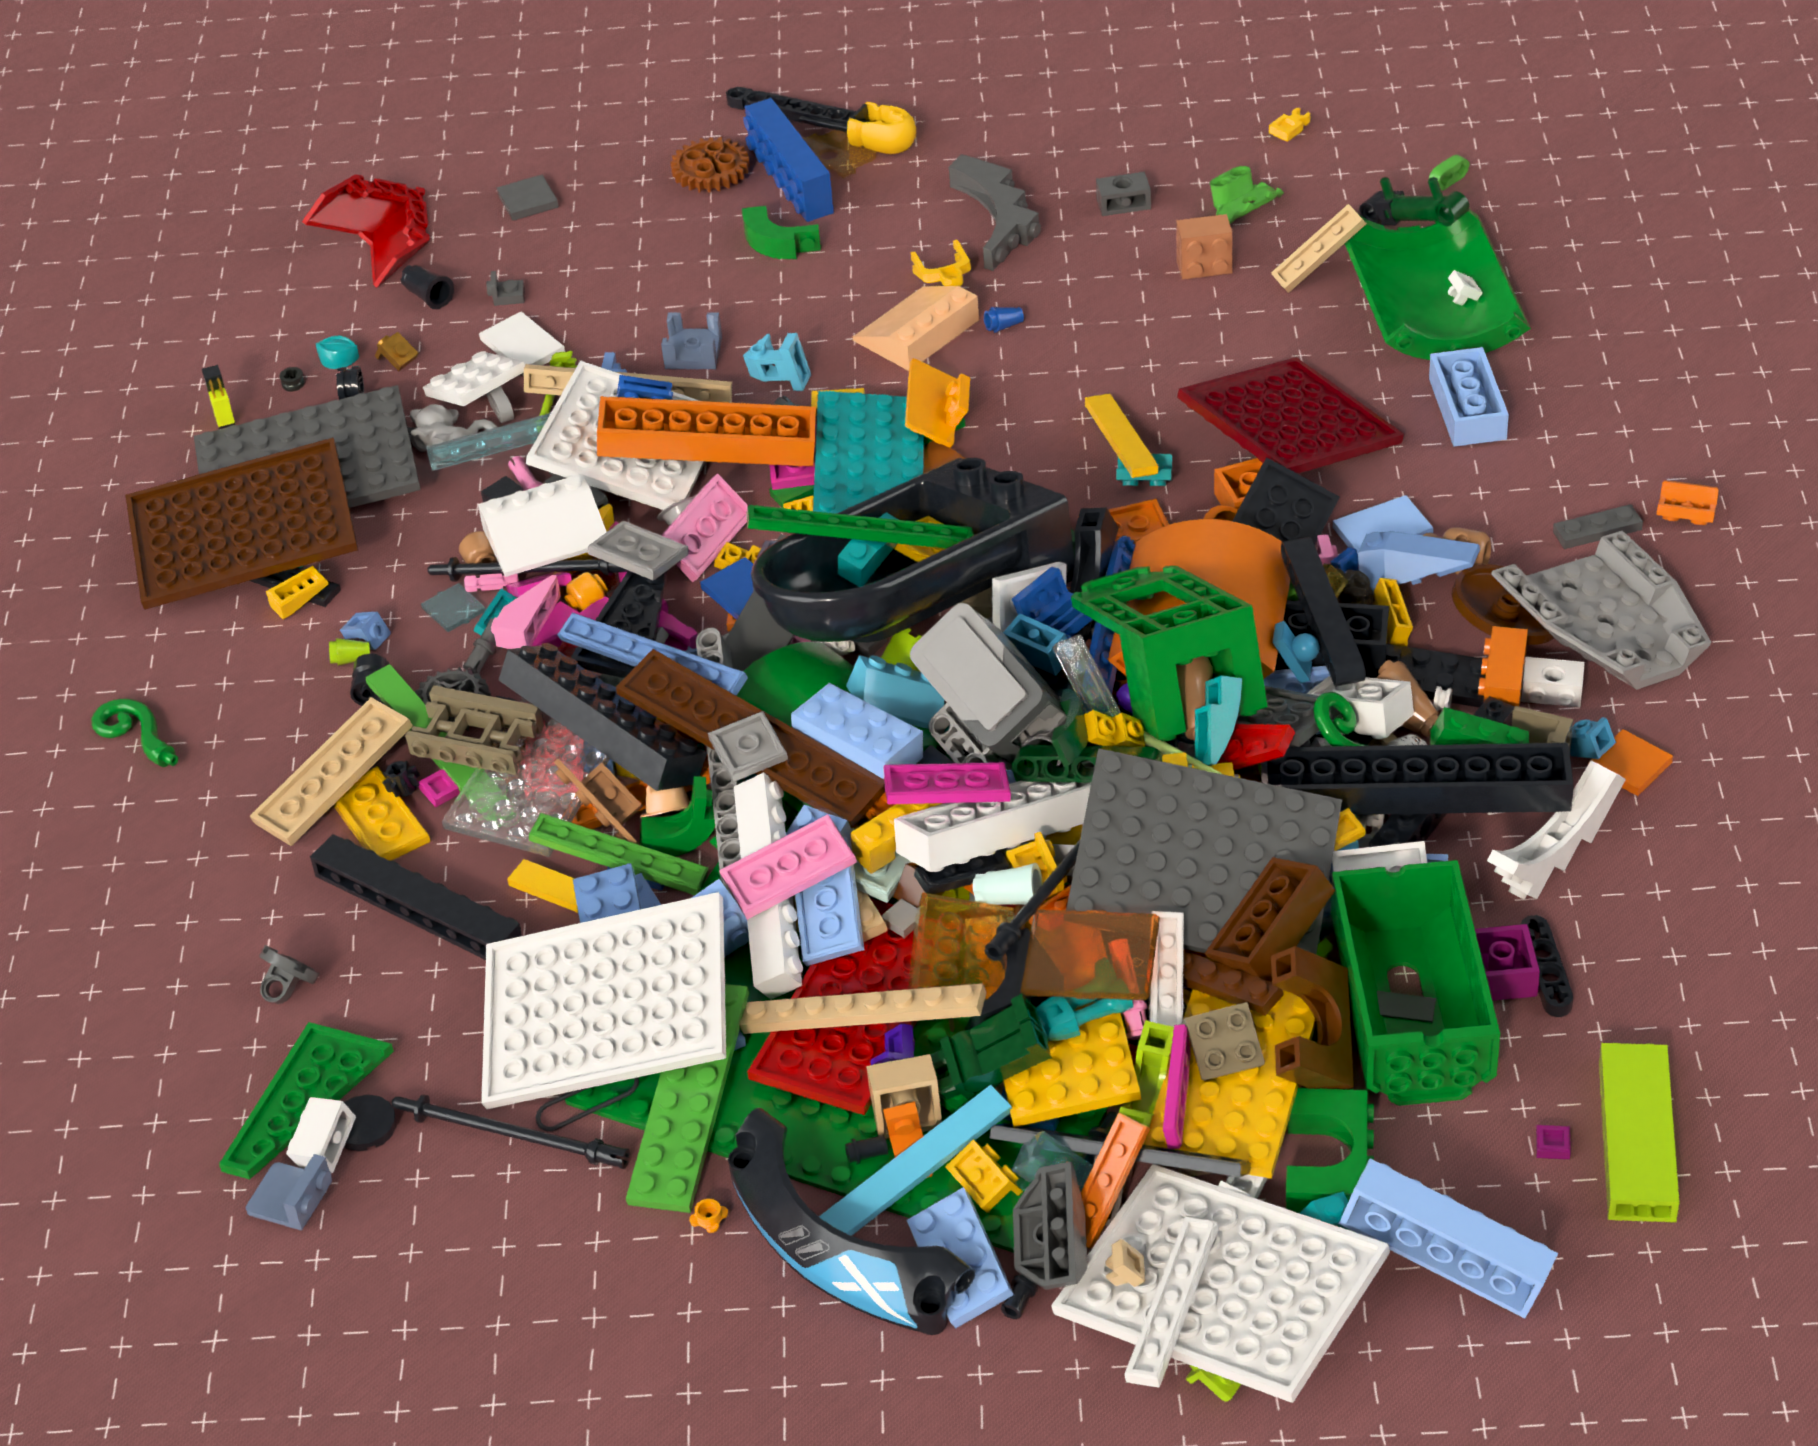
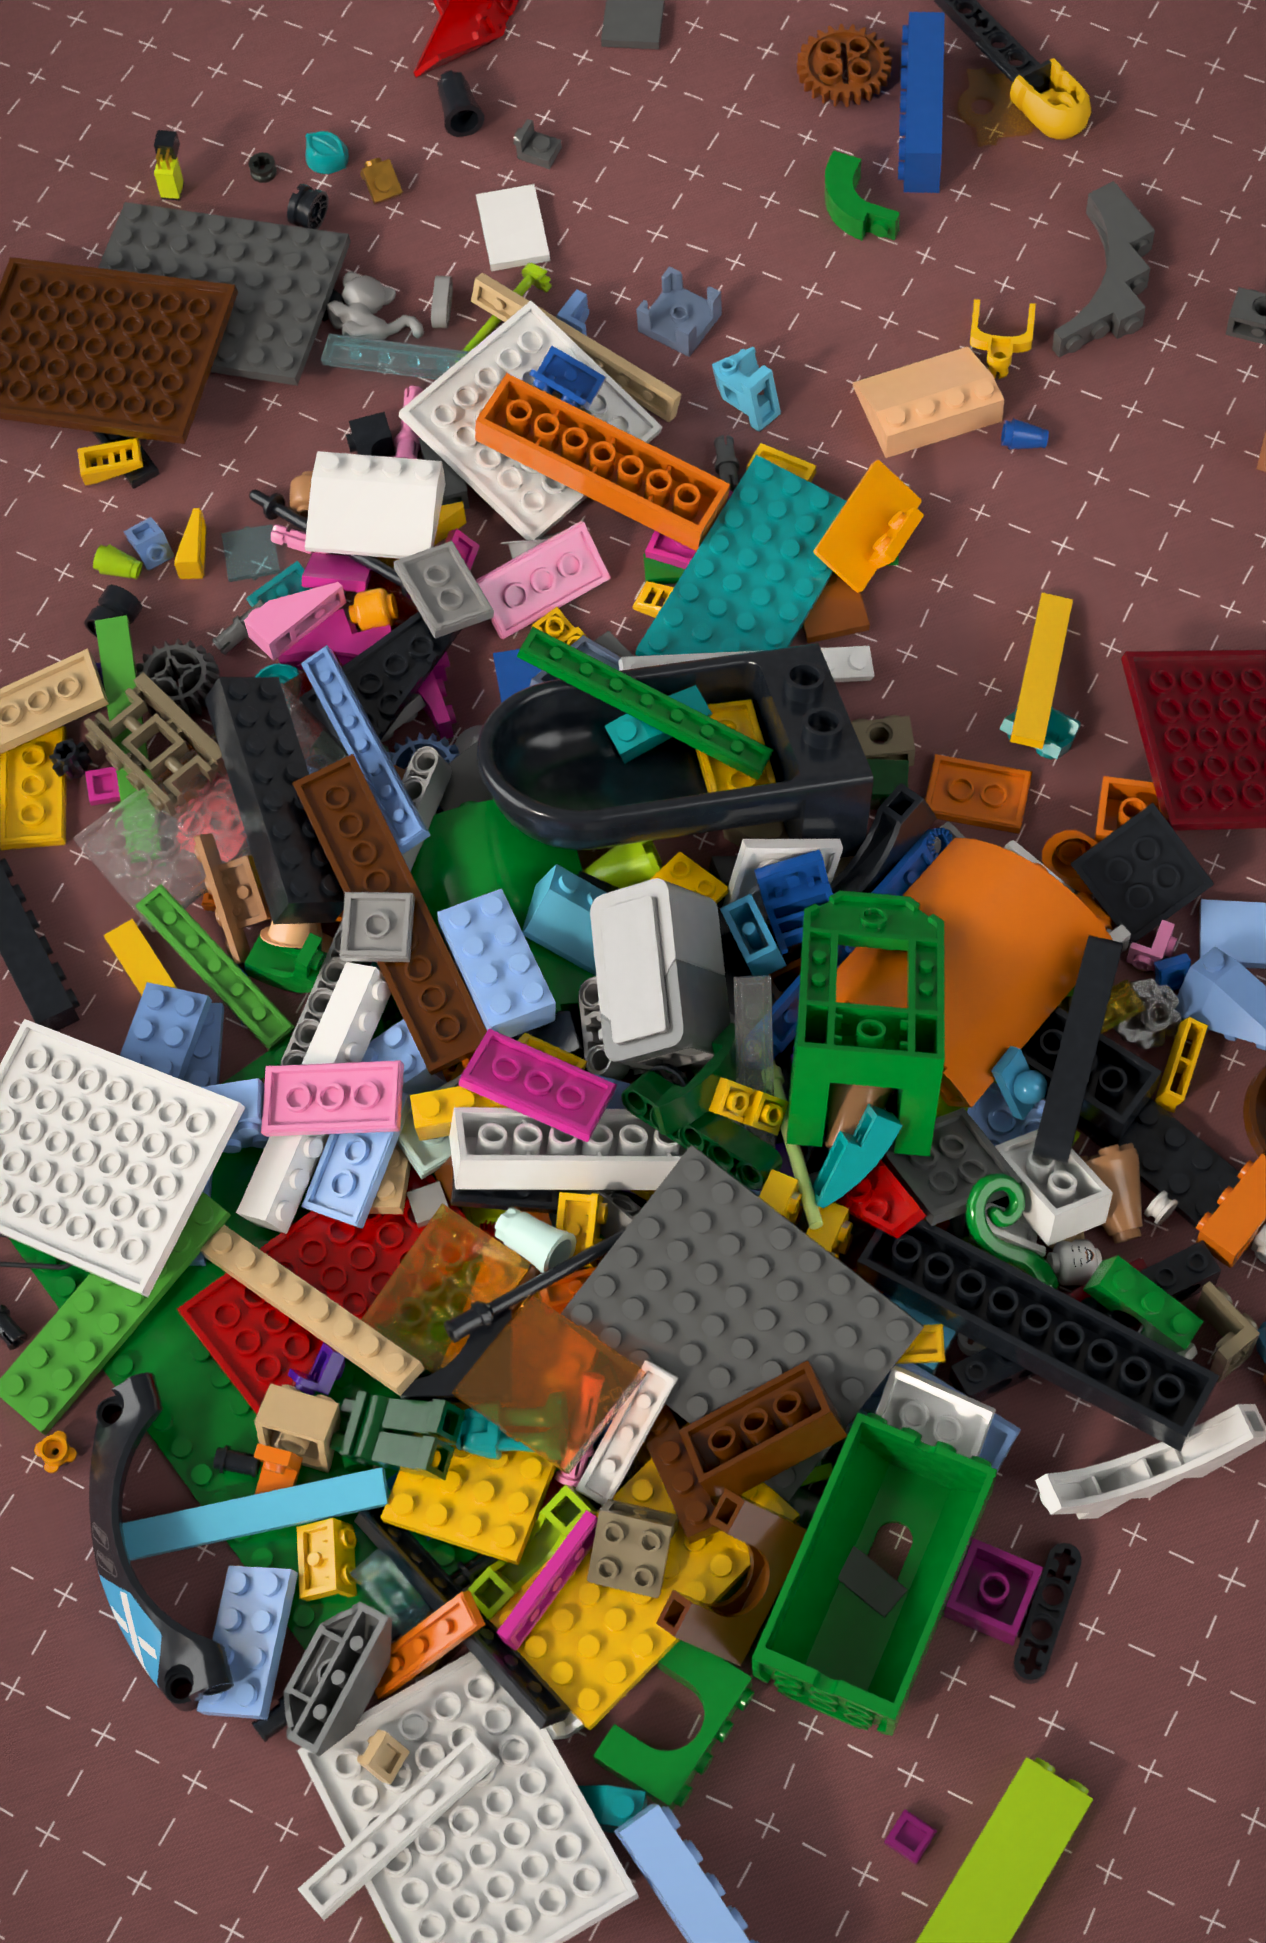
camera: 30 degrees right, 20 degrees up
white plate [423,351,525,406] -> none
none -> yellow slope [174,508,207,579]

